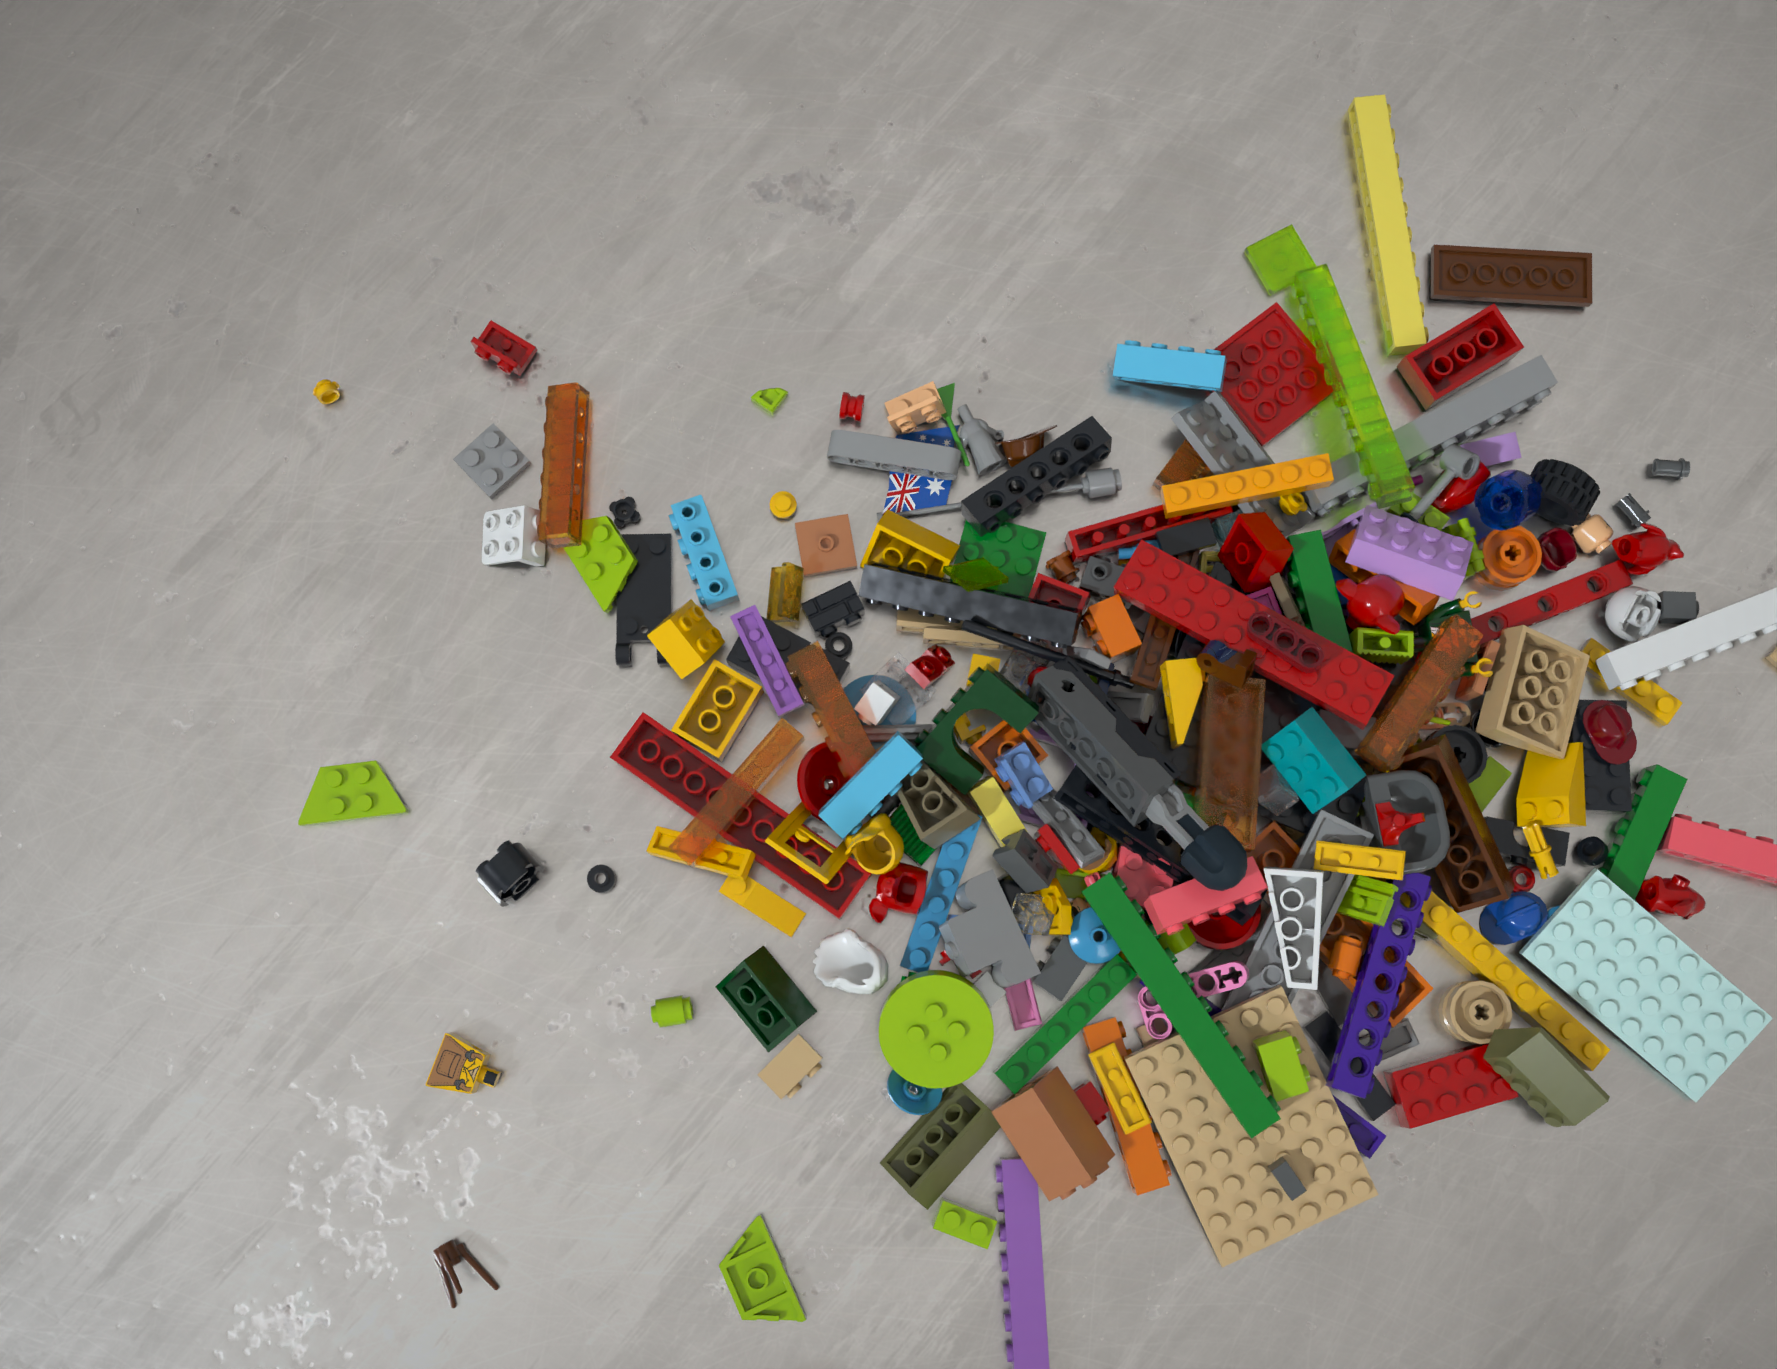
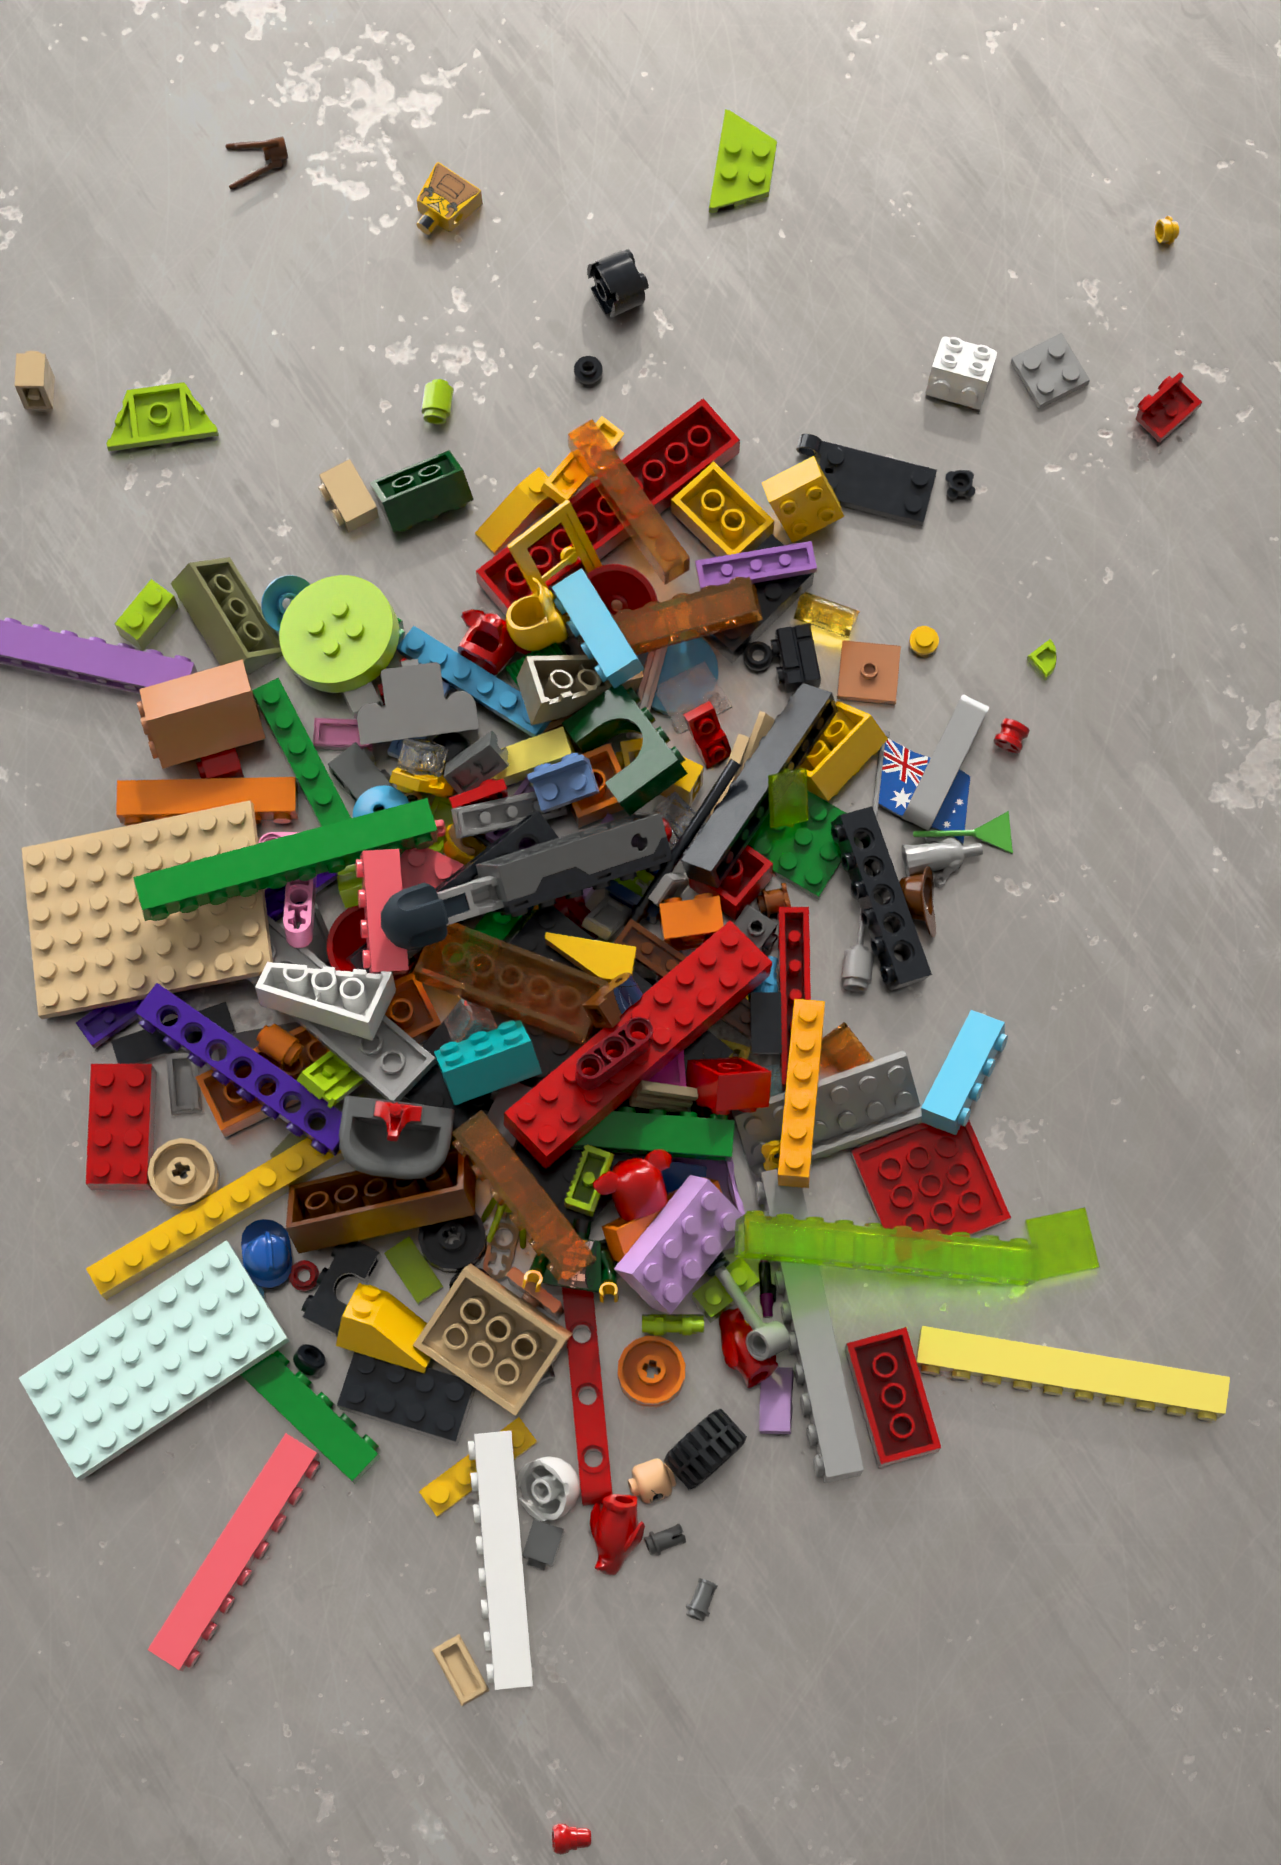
camera: 110 degrees right, 5 degrees down
clear orange brick [537,382,590,548] -> none
lime wing [551,516,638,613] -> none
medium azure brick [668,495,739,611] -> none
white piece [813,929,889,994] -> none
white brick [854,680,901,726] -> none
light nougat bracket [884,381,946,434] -> none
yellow tile [1087,1042,1152,1135] -> none
lime brick [1252,1030,1310,1102] -> none
dark grey piece [1268,1156,1307,1201] -> none
yellow tile [1314,840,1406,880] -> none
reddish brown plate [1431,244,1593,307] -> none
clear blue brick [1474,470,1542,530] -> none
olive slope [1483,1027,1610,1127] -> none
yellow axle [1523,822,1559,879] -> none
dark red hair [1537,527,1577,571] -> none
dark red piece [1583,700,1637,765] -> none
red animal [1636,874,1706,920] -> none

